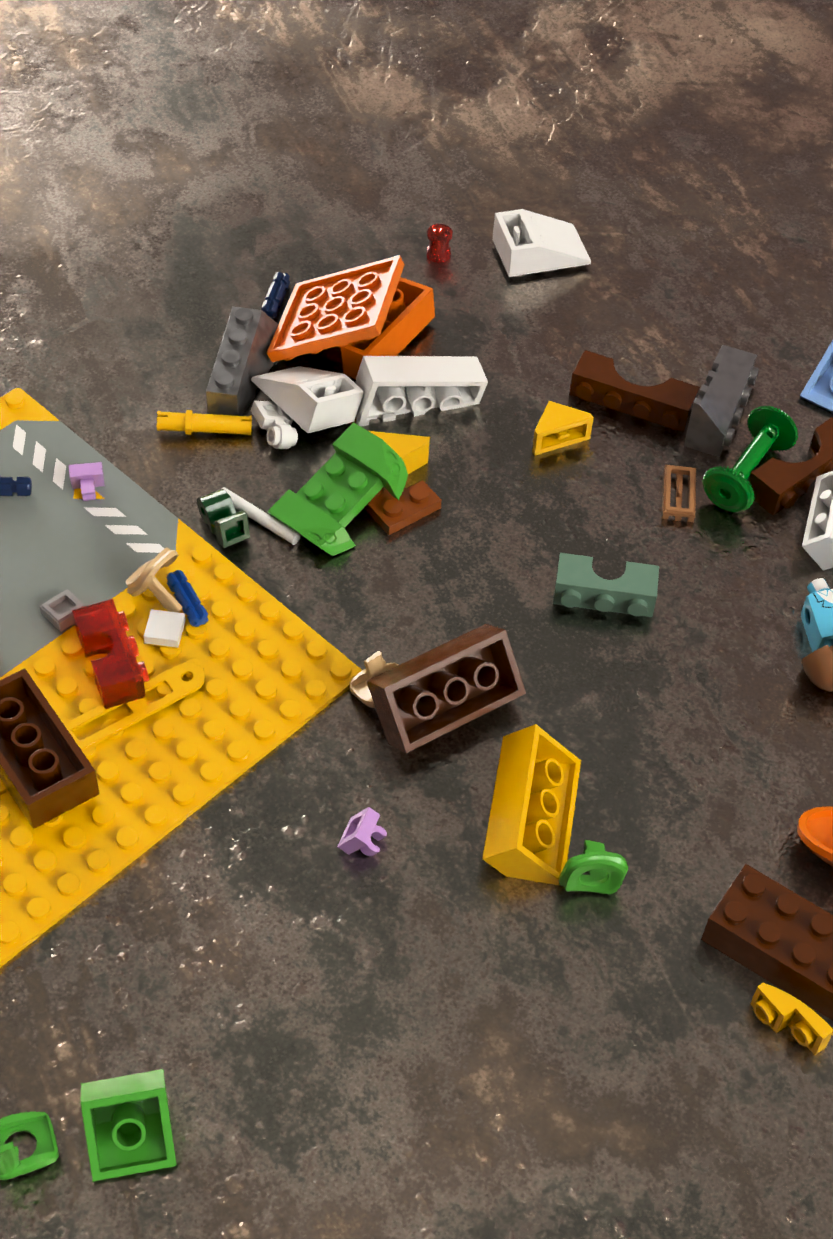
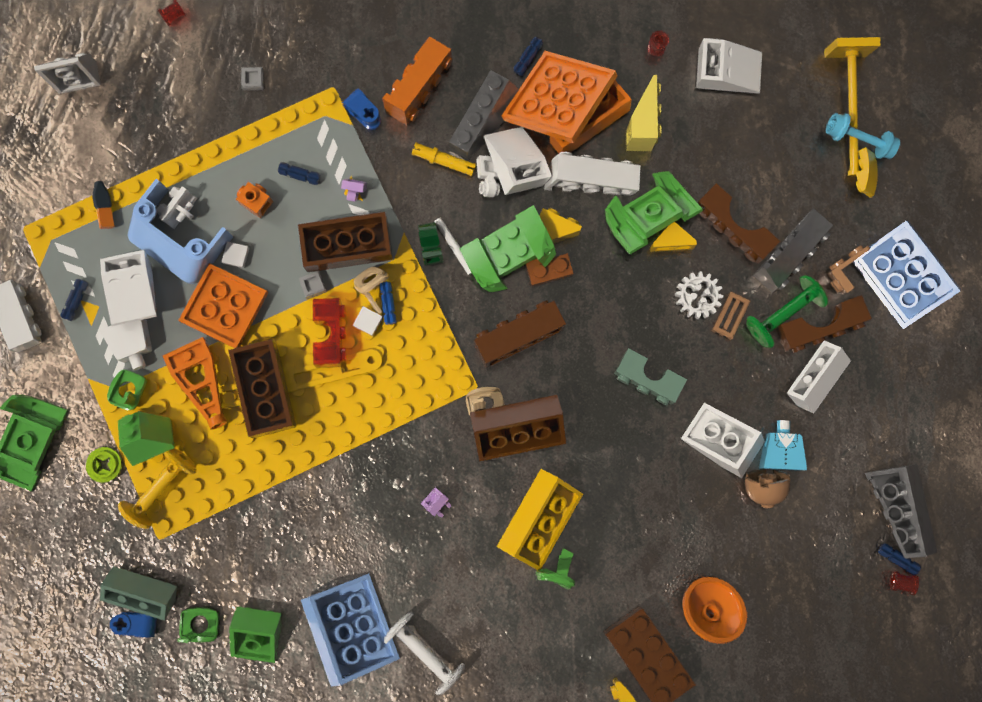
camera: 20 degrees right, 30 degrees up
none -> reddish brown brick [298,212,393,272]
none -> light blue slope [301,574,400,686]
none -> blue piece [342,88,381,130]
none -> orange wedge [382,36,453,125]
none -> white hose [384,612,465,695]
none -> reddish brown brick [474,300,566,368]
none -> bright green piece [605,171,703,255]
none -> light yellow slope [626,75,661,151]
none -> white gear [675,272,723,319]
none -> white slope [681,403,765,478]
none -> yellow tile [824,37,880,176]
none -> medium azure piece [826,113,900,159]
none -> medium nougat bracket [828,245,871,294]
none -> yellow slope [856,147,878,198]

